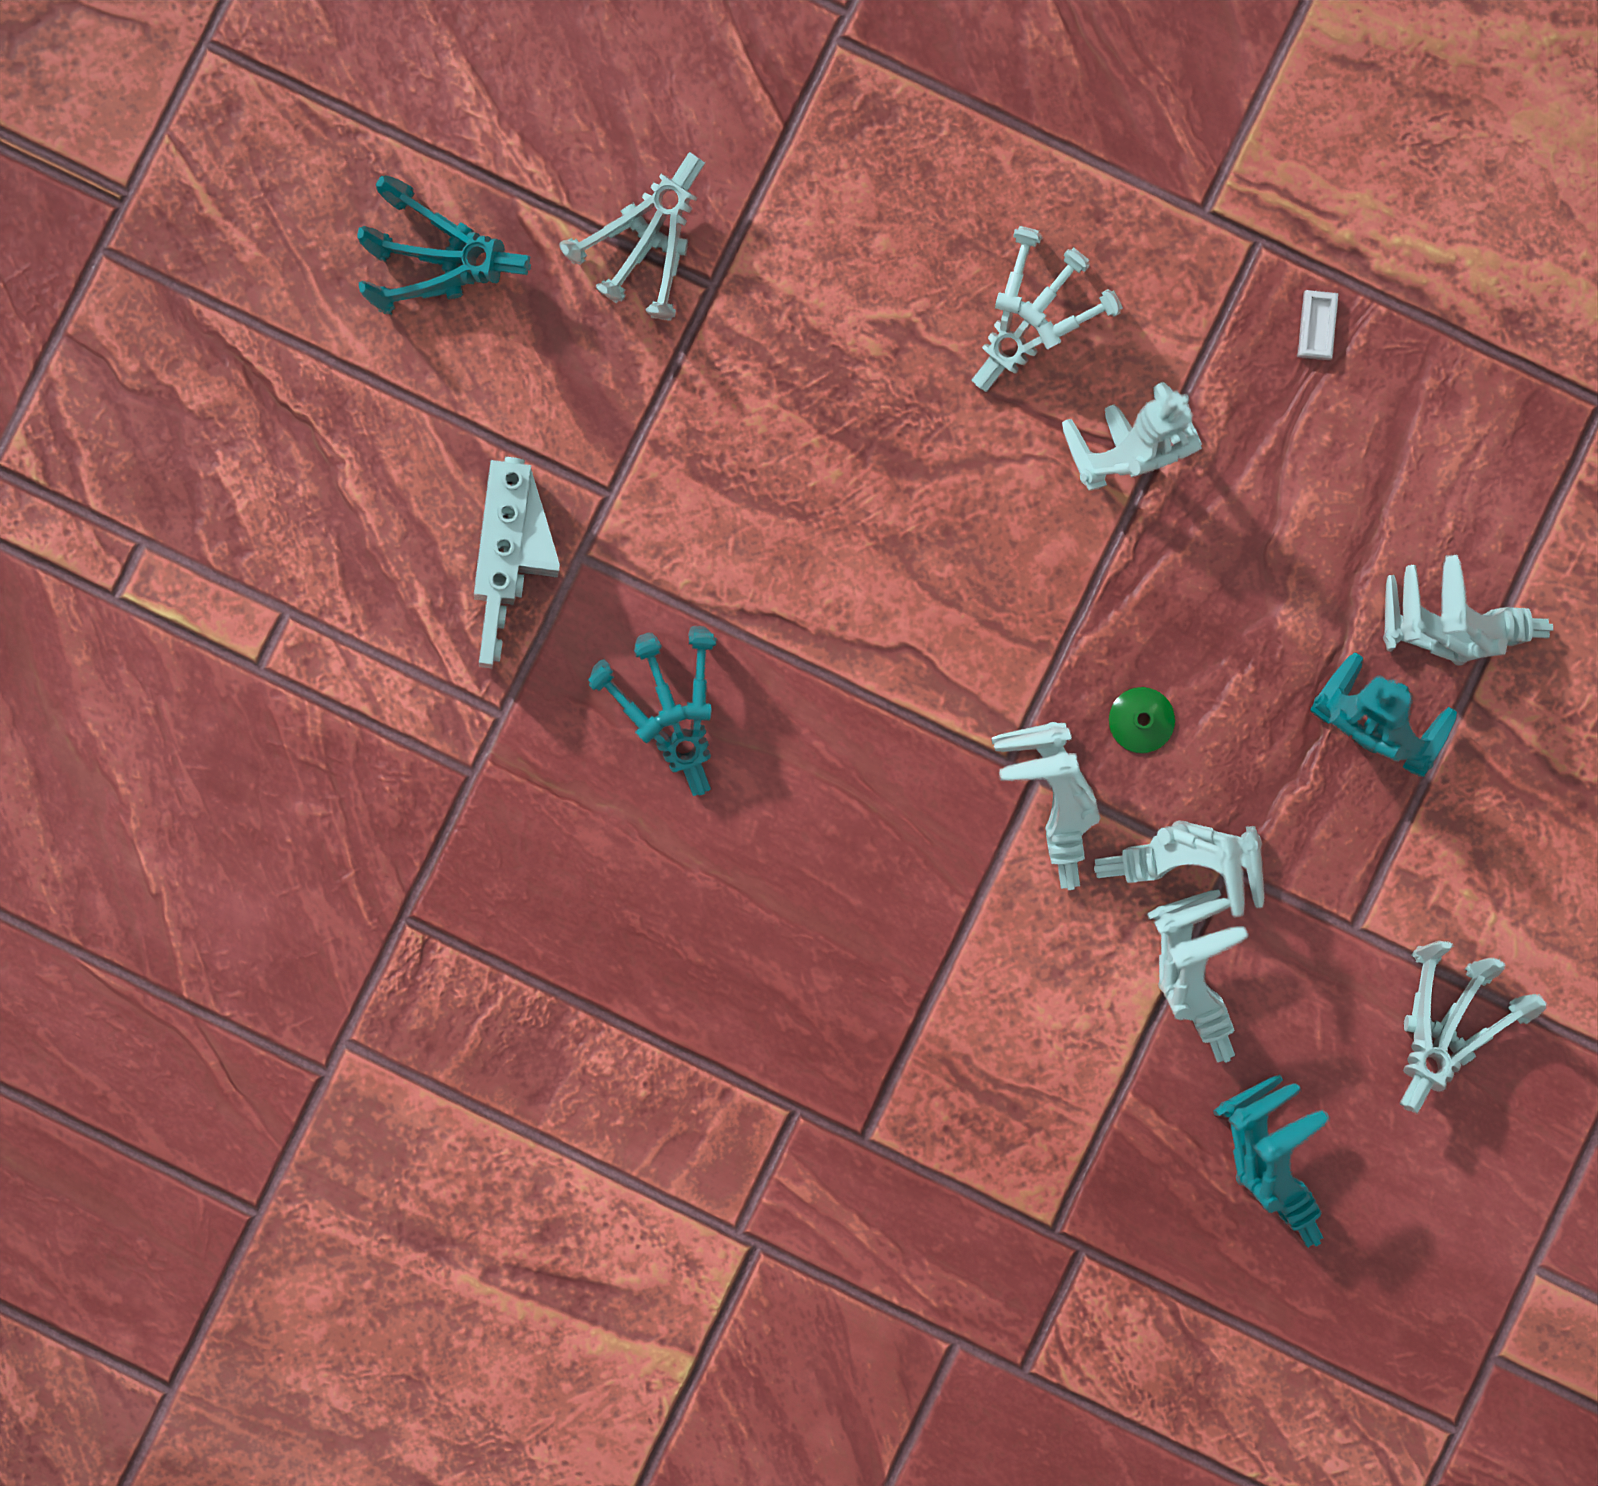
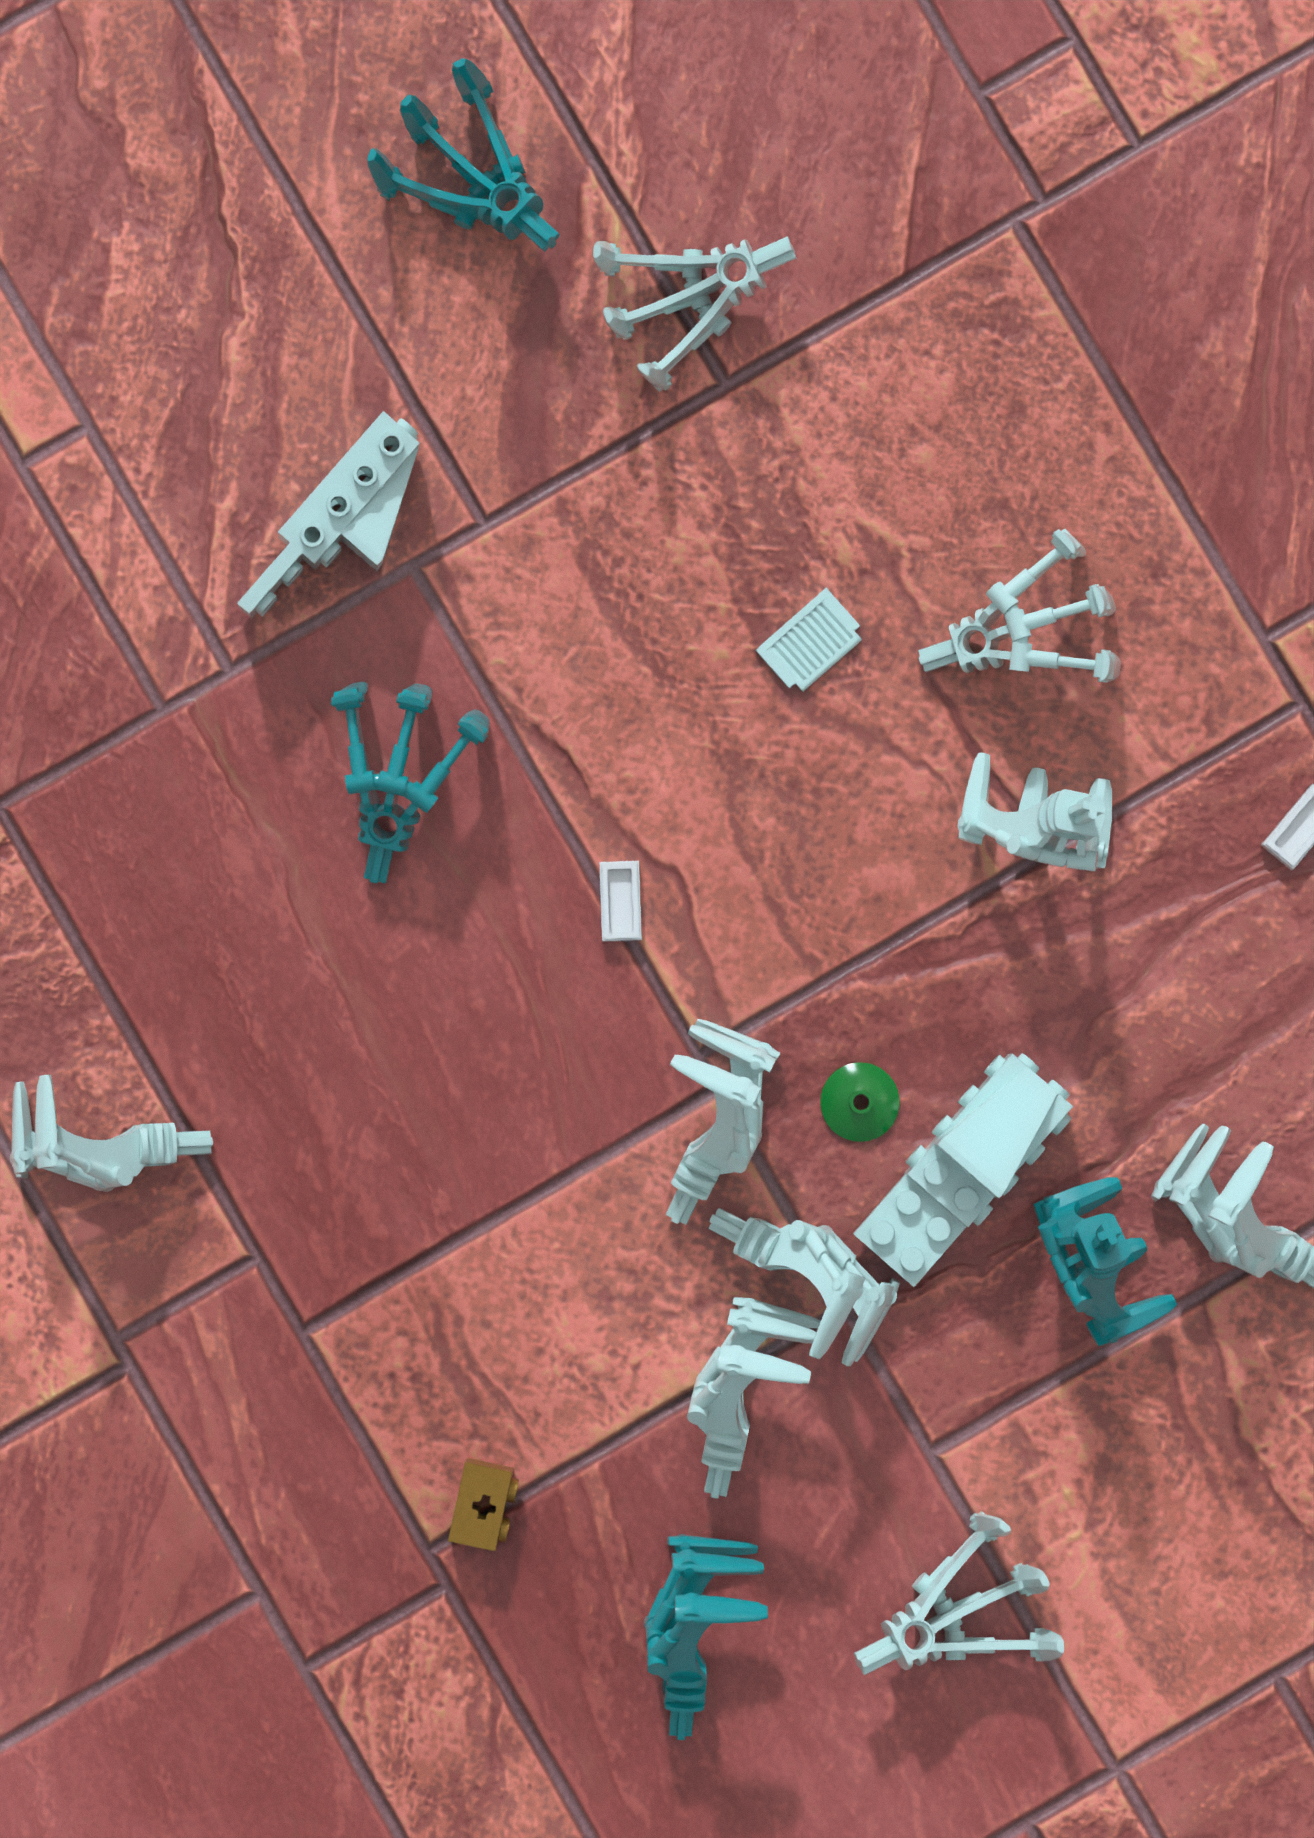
camera: 30 degrees right, 0 degrees up
none -> light aqua piece [10,1075,213,1192]
none -> pearl gold brick [448,1458,519,1551]
none -> white tile [599,861,642,942]
none -> light aqua window [755,588,862,692]
none -> light aqua wedge [853,1053,1073,1287]

